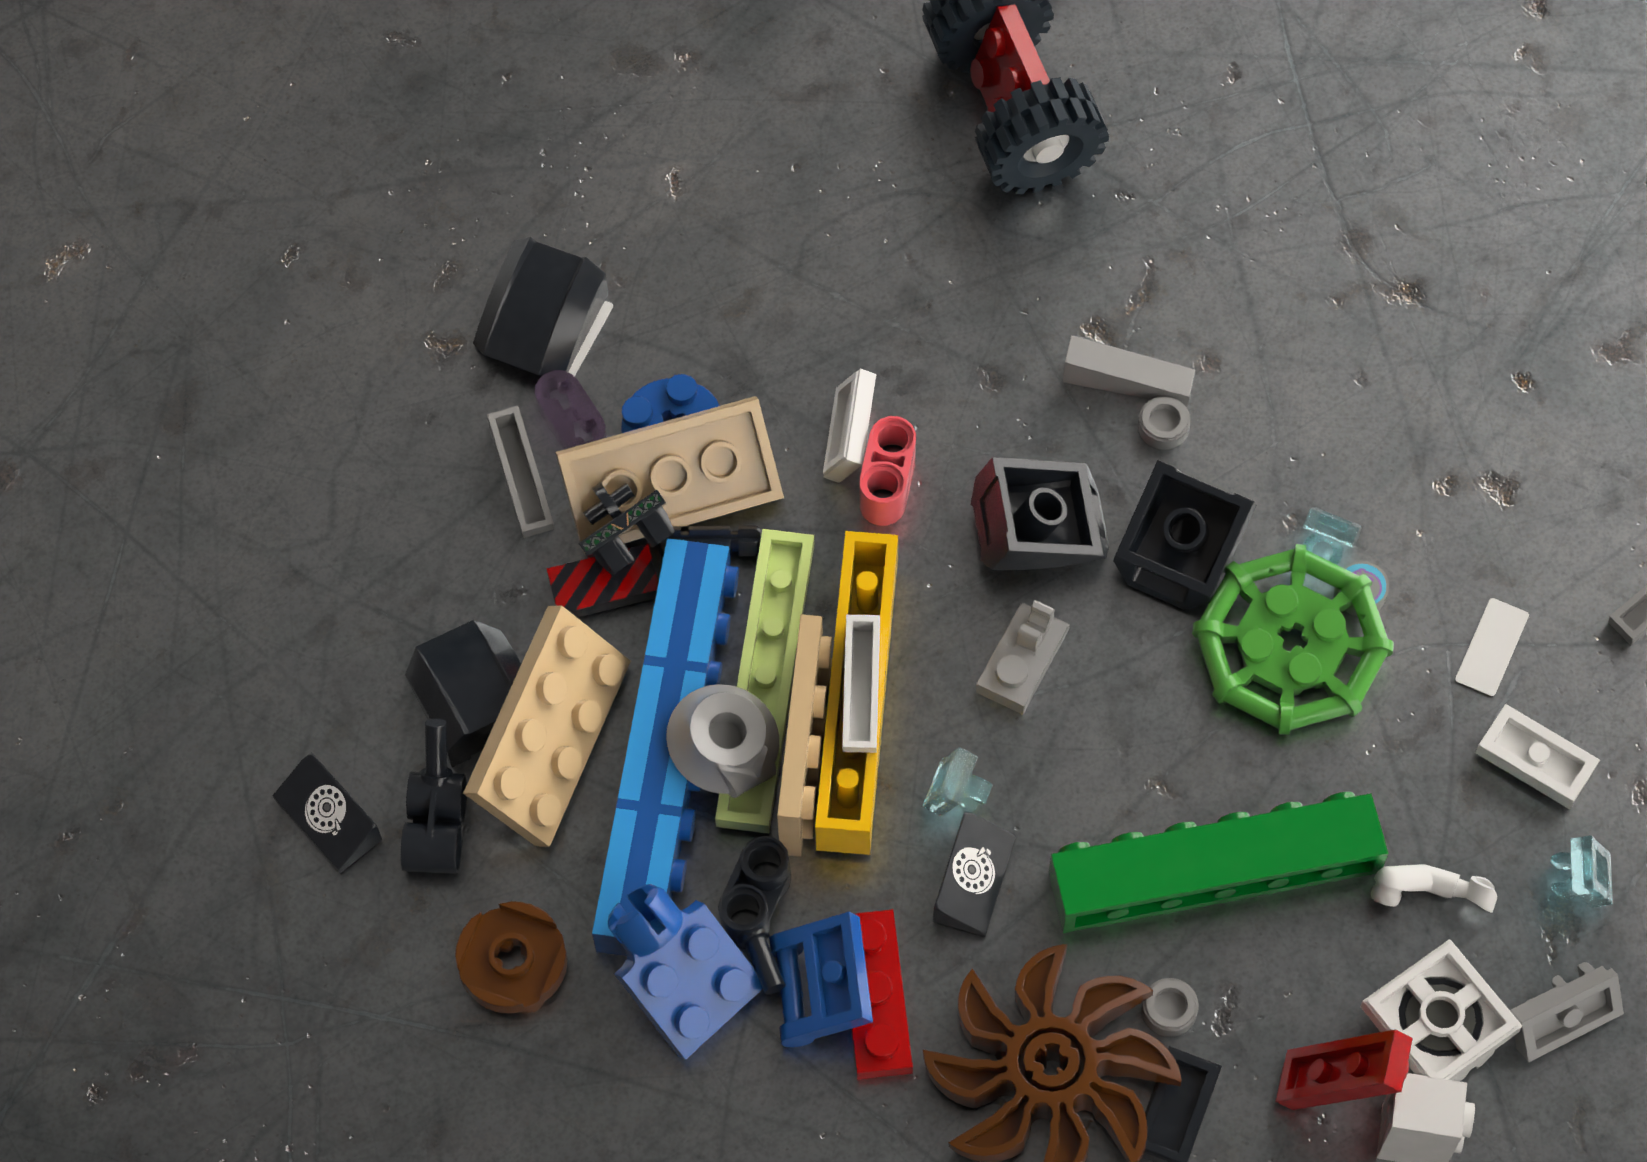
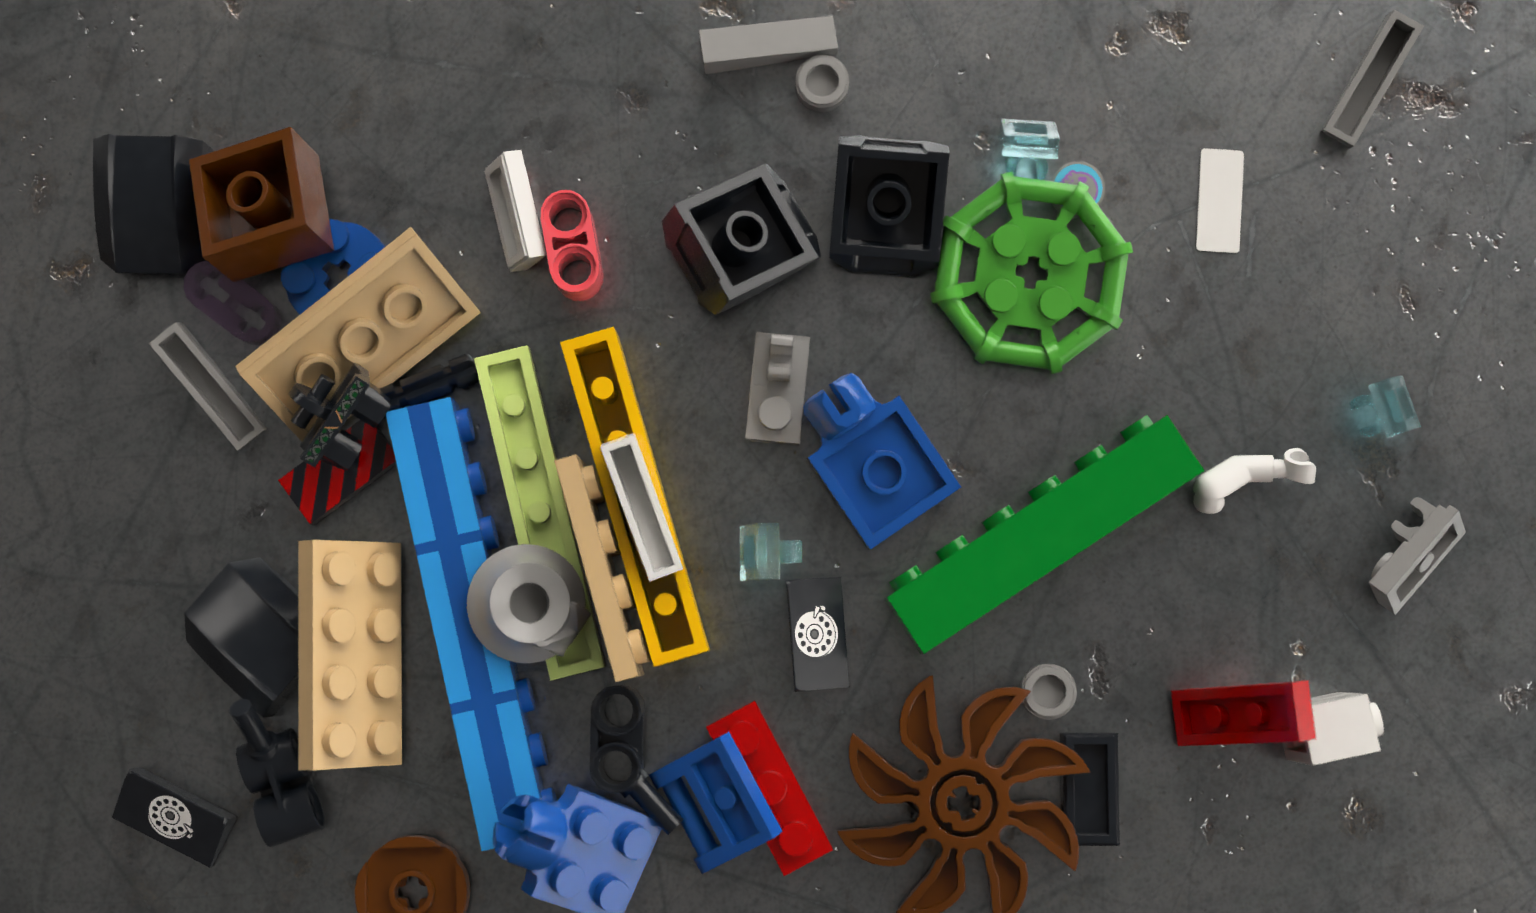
camera: 20 degrees left, 20 degrees up
white piece [1360,939,1522,1081] -> none
white plate [1475,704,1600,809] -> none
none -> reddish brown brick [189,127,334,282]
none -> blue plate [803,373,961,550]

